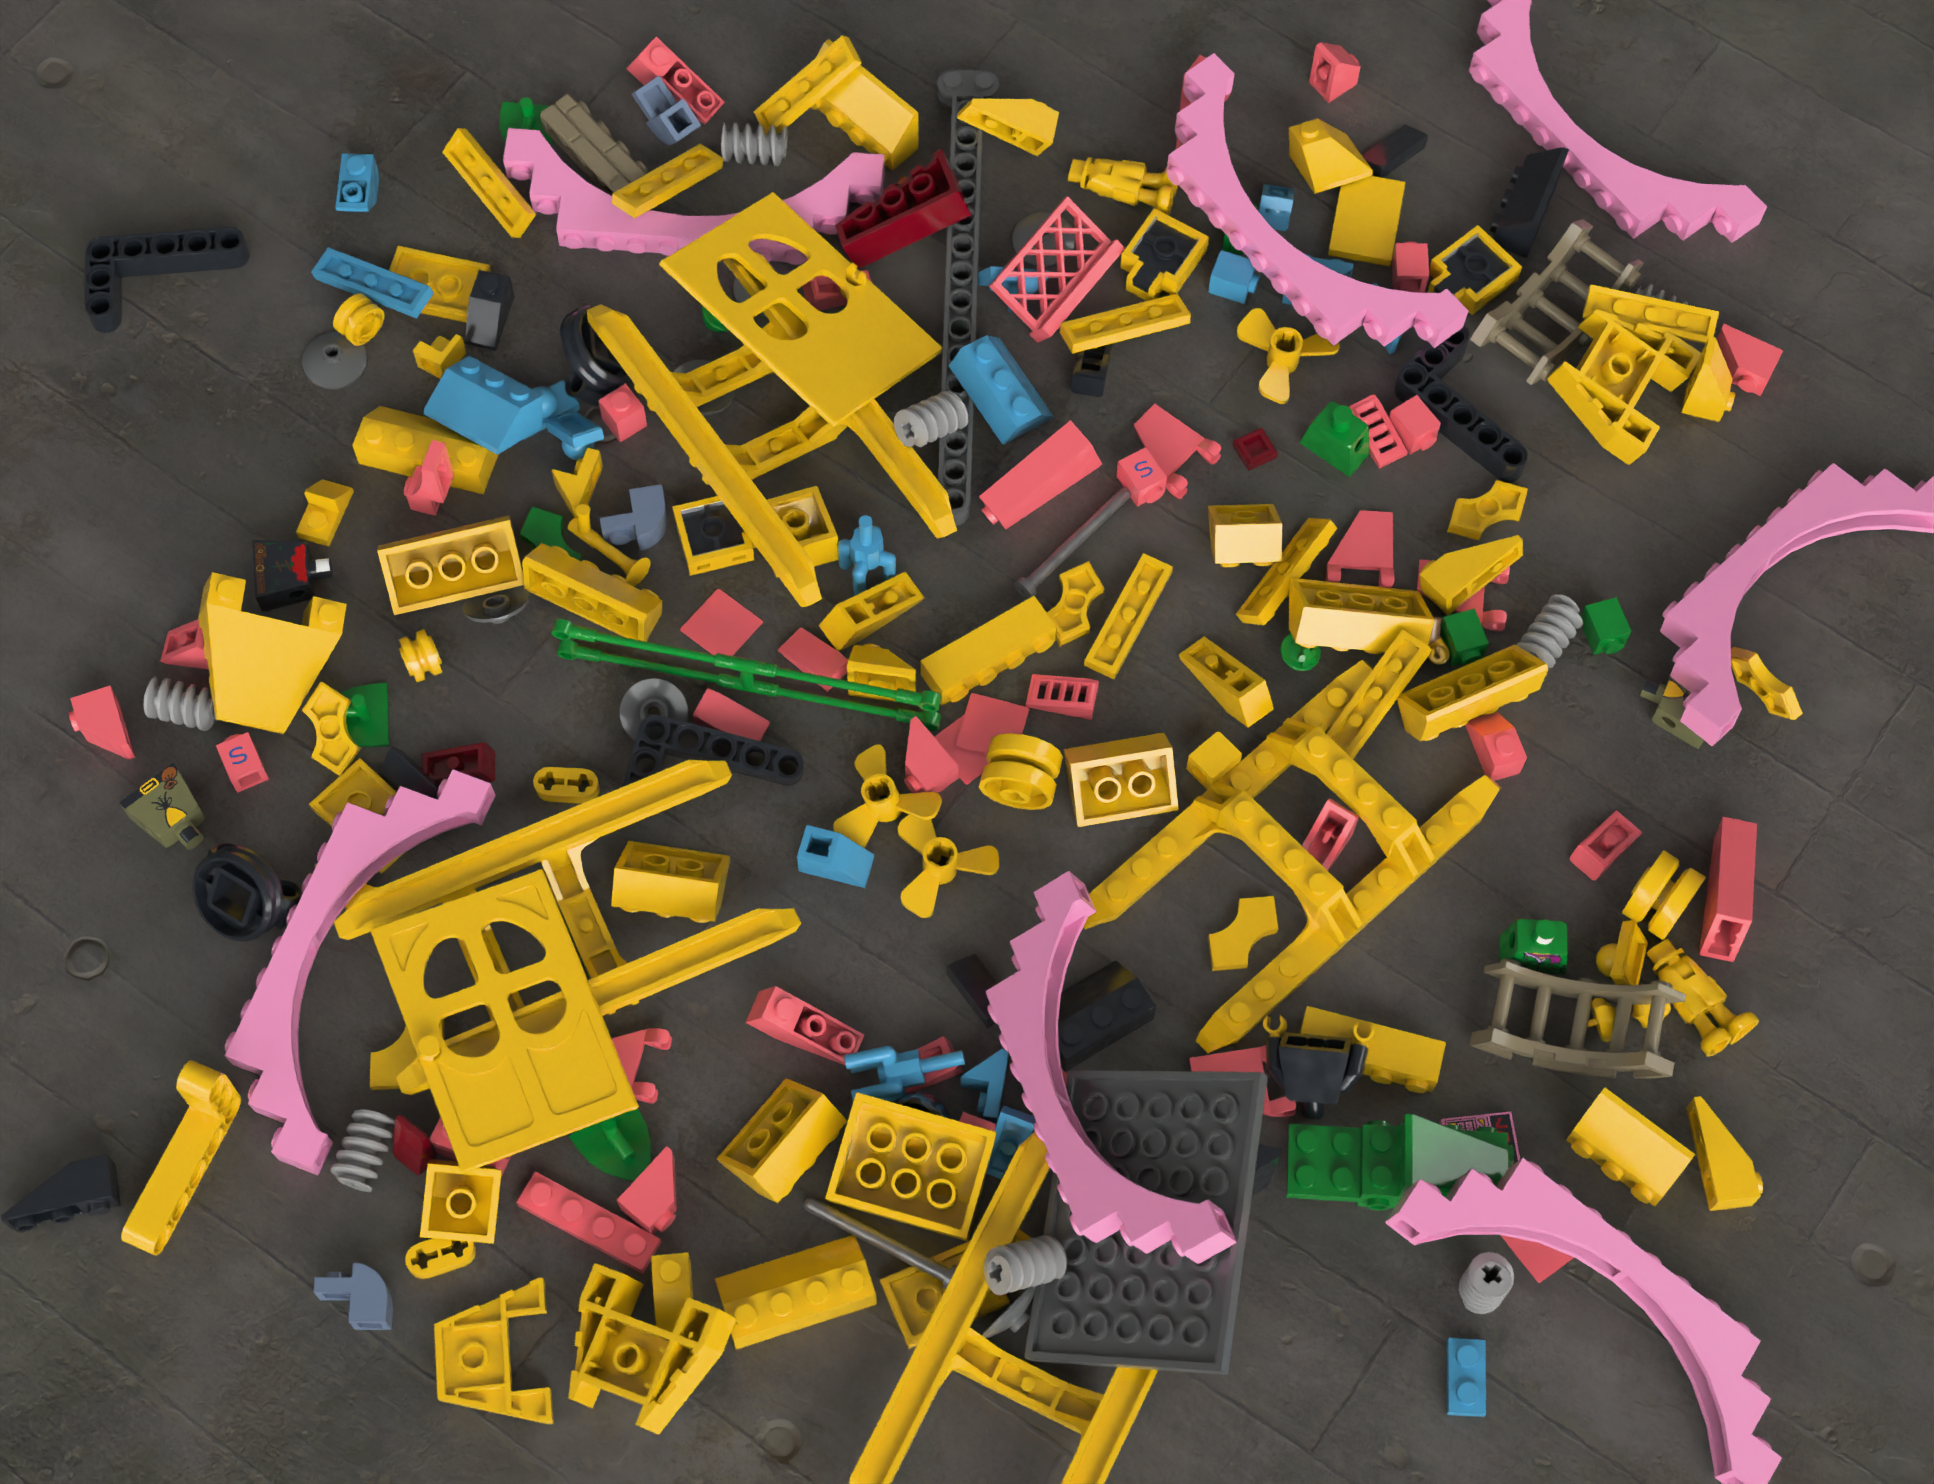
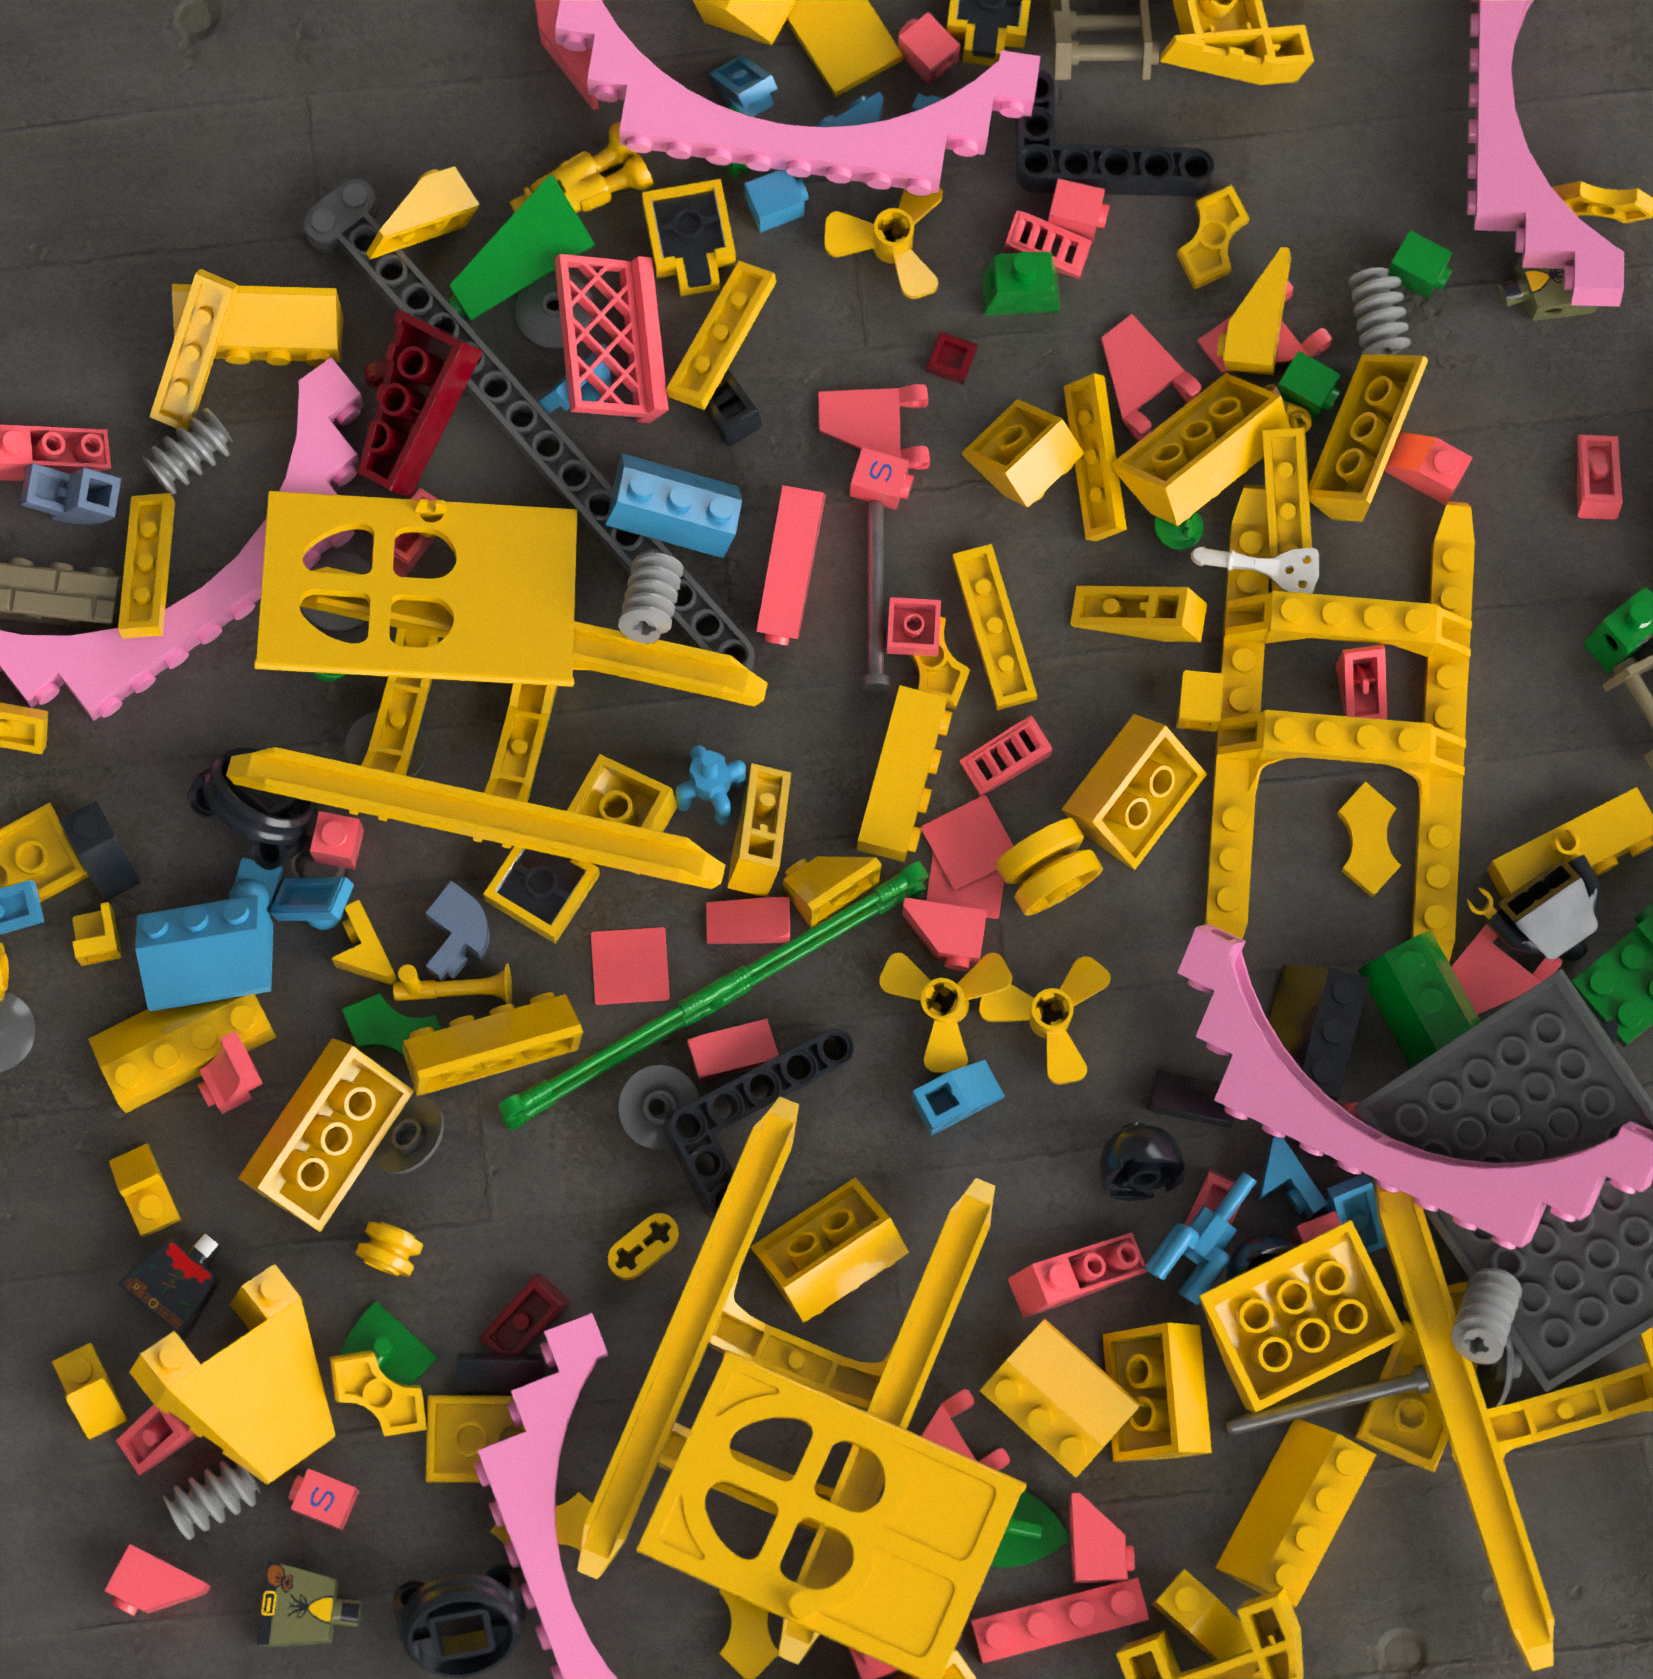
camera: 45 degrees left, 10 degrees up
none -> yellow slope [52,1343,128,1440]
none -> green slope [447,174,595,322]
none -> coral piece [886,597,941,657]
none -> yellow slope [980,1319,1141,1478]
none -> black cylinder [1099,1122,1186,1201]
none -> white piece [1190,547,1319,594]
none -> green slope [1358,930,1481,1068]

